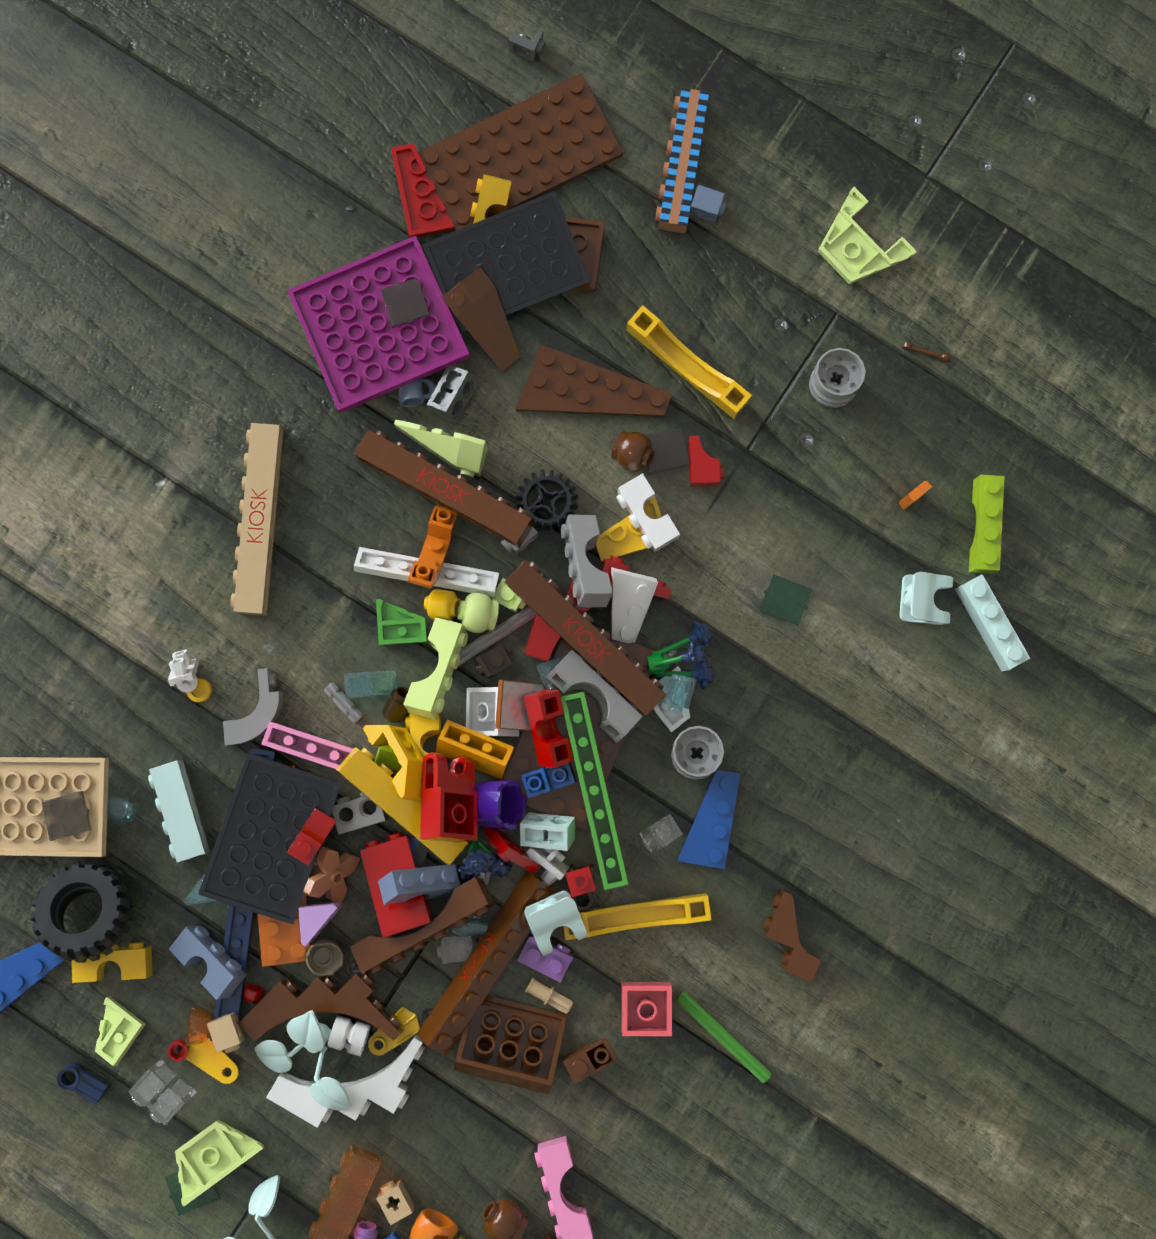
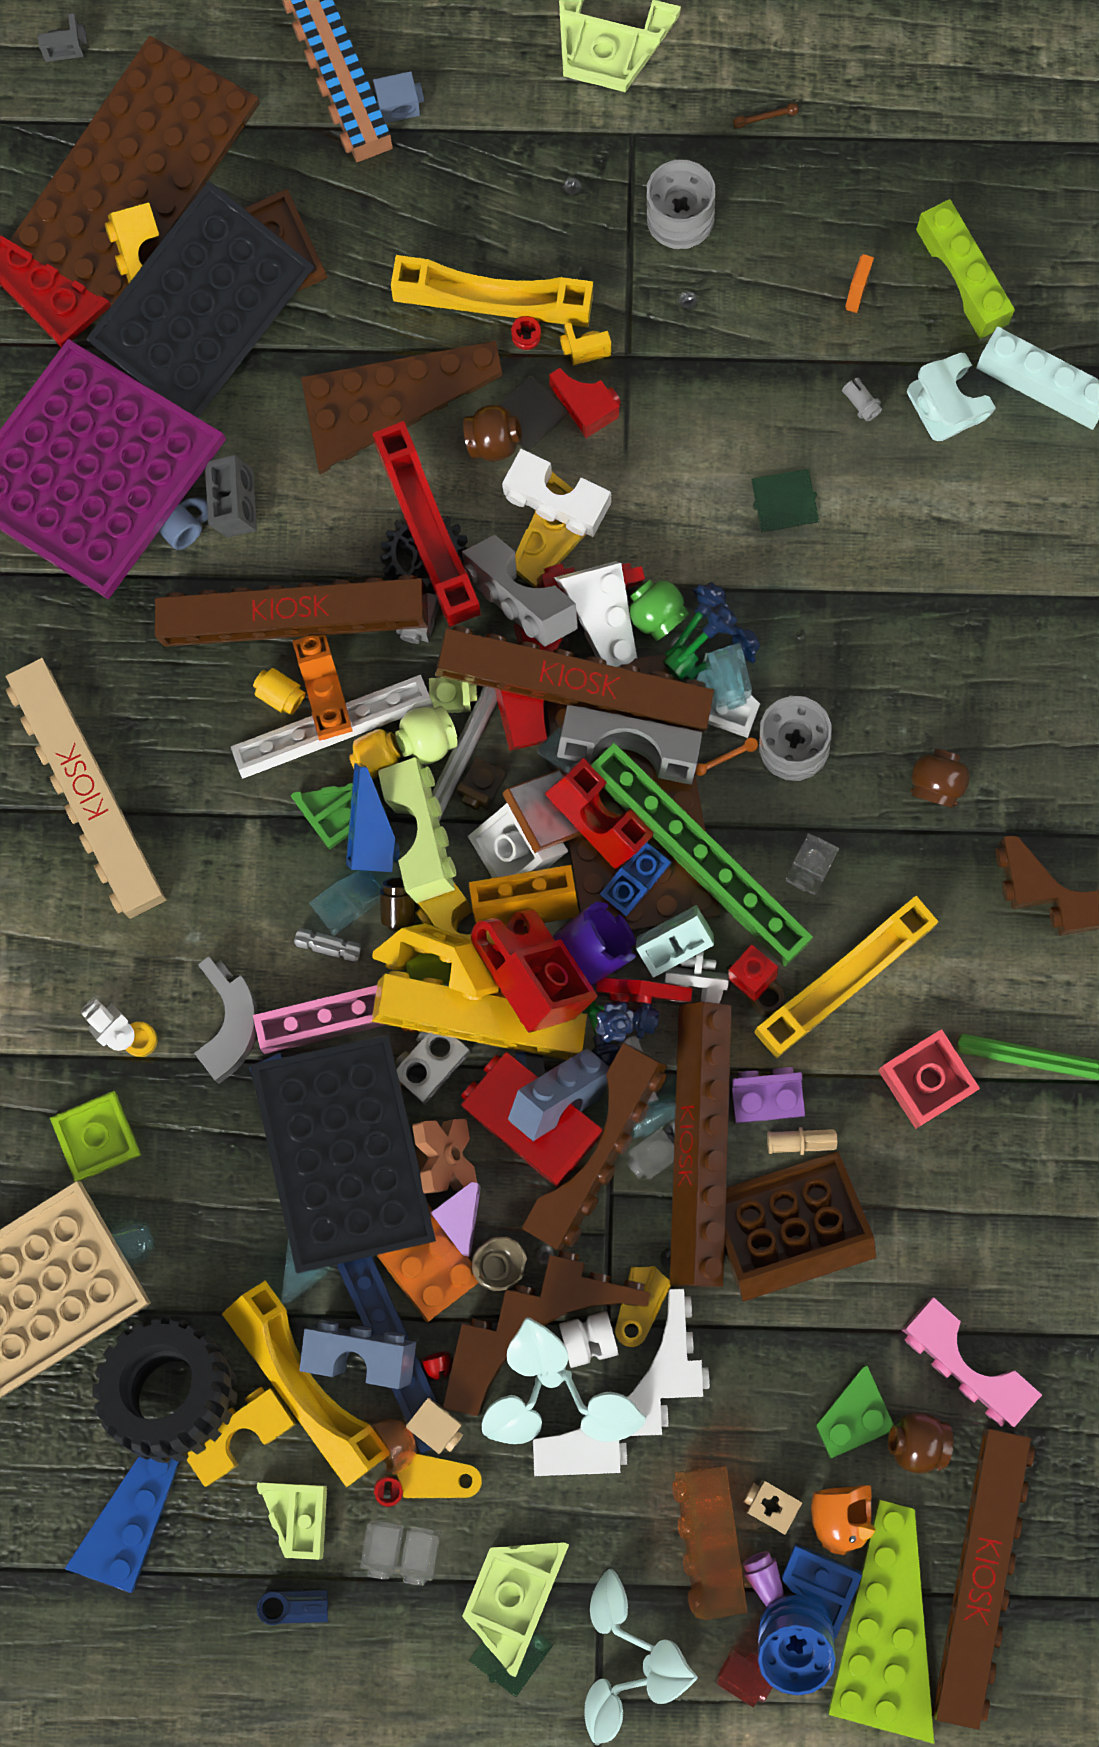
camera: 25 degrees left, 5 degrees down
clear smoke piece [41,791,91,841] -> none
light aqua brick [148,760,210,862] -> none
red arch [287,808,337,865] -> none
clear smoke piece [381,278,430,328] -> none
yellowish green wedge [394,420,488,478] -> none
reddish brown wedge [441,267,520,371] -> none
light aqua piece [524,891,587,956] -> none
reddish brown slope [563,1038,618,1084] -> none
blue wing [677,770,740,869] -> none
none -> lime tile [50,1091,141,1182]
none -> yellow arch [222,1280,391,1487]
none -> yellow brick [253,668,306,715]
none -> blue slope [346,763,399,872]
none -> red arch [372,421,481,627]
none -> red bush [511,316,541,350]
none -> yellow bracket [560,322,611,365]
none -> bright green piece [629,579,689,641]
none -> orange hinge [695,738,758,776]
none -> bright green wing [816,1366,894,1458]
none -> light grey pin [842,378,882,422]
none -> reddish brown piece [910,748,970,808]

